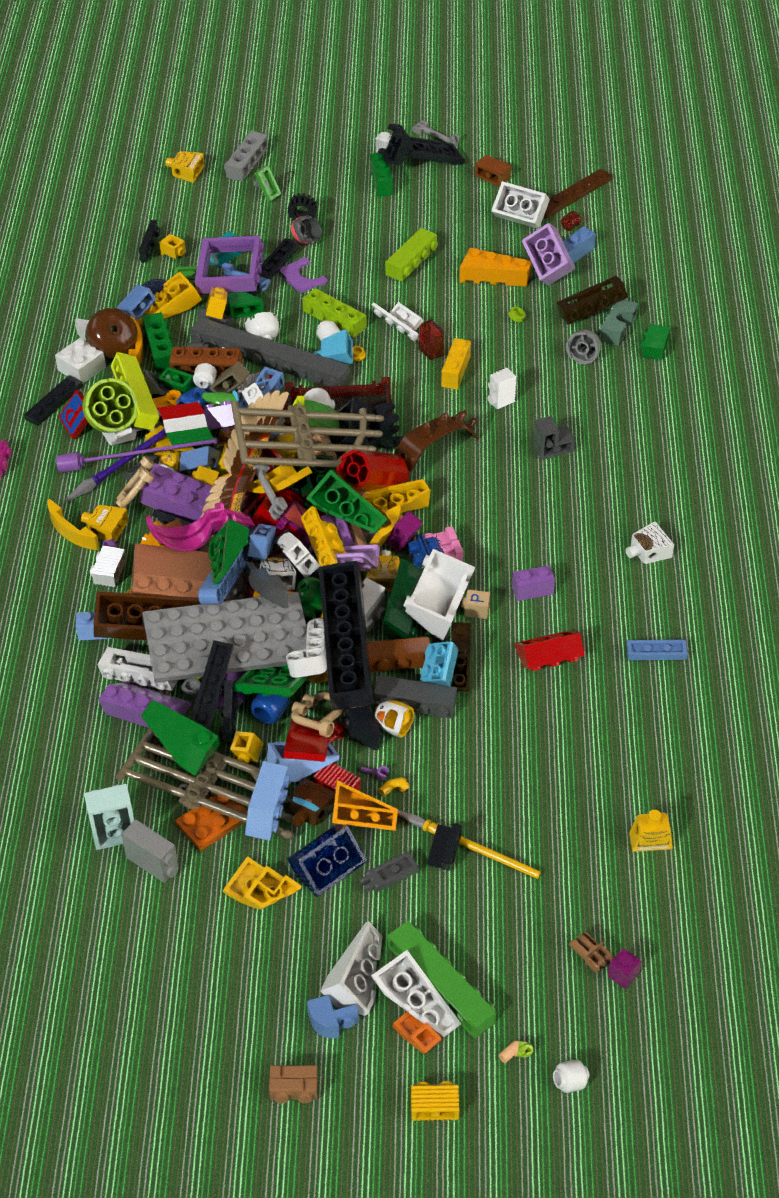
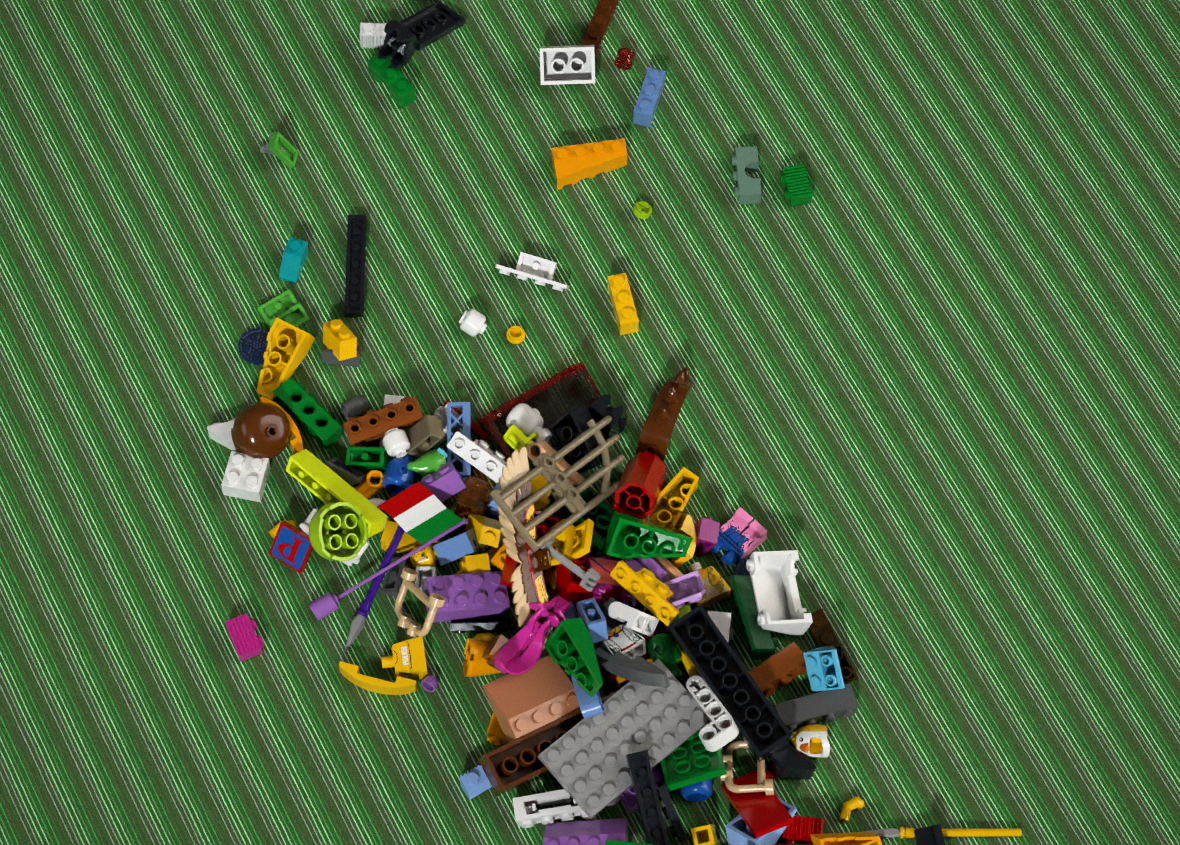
camera: 30 degrees left, 15 degrees up
black plate [24,375,83,426] -> none
white brick [90,546,127,587] -> none
medium blue brick [117,284,156,321] -> none
black plate [139,220,160,263] -> none
yellow brick [160,234,186,259] -> none
yellow torso [165,151,205,183] -> none
dark grey brick [190,317,350,391] -> none
medium lavender window [195,236,265,294] -> none
medium blue hinge [222,263,270,291] -> none
light grey brick [224,131,268,181] -> none
green slope [227,292,264,319] -> none
white cylinder [245,312,279,340] -> none
medium lavender piece [280,258,328,292] -> none
black tyre [287,193,317,221] -> none
dark grey hair [291,215,322,244] -> none
lime brick [302,288,367,338] -> none
bright green slope [303,400,340,428] -> none
medium azure torso [313,329,353,365] -> none
medium lavender hand [360,766,389,782] -> none
lime brick [385,228,438,282] -> none
clear red brick [418,319,445,360] -> none
tan brick [461,590,490,619] -> none
dark orange brick [475,155,511,187] -> none
white brick [488,368,516,409] -> none
medium lavender brick [512,565,555,601] -> none
red slope [514,630,585,671] -> none
lavender brick [522,223,576,286] -> none
dark grey brick [533,416,575,460] -> none
dark brown brick [556,275,628,325] -> none
light grey cylinder [566,329,601,365] -> none
white torso [626,522,674,564] -> none
medium blue plate [626,640,688,660] -> none
yellow torso [629,810,673,852] -> none

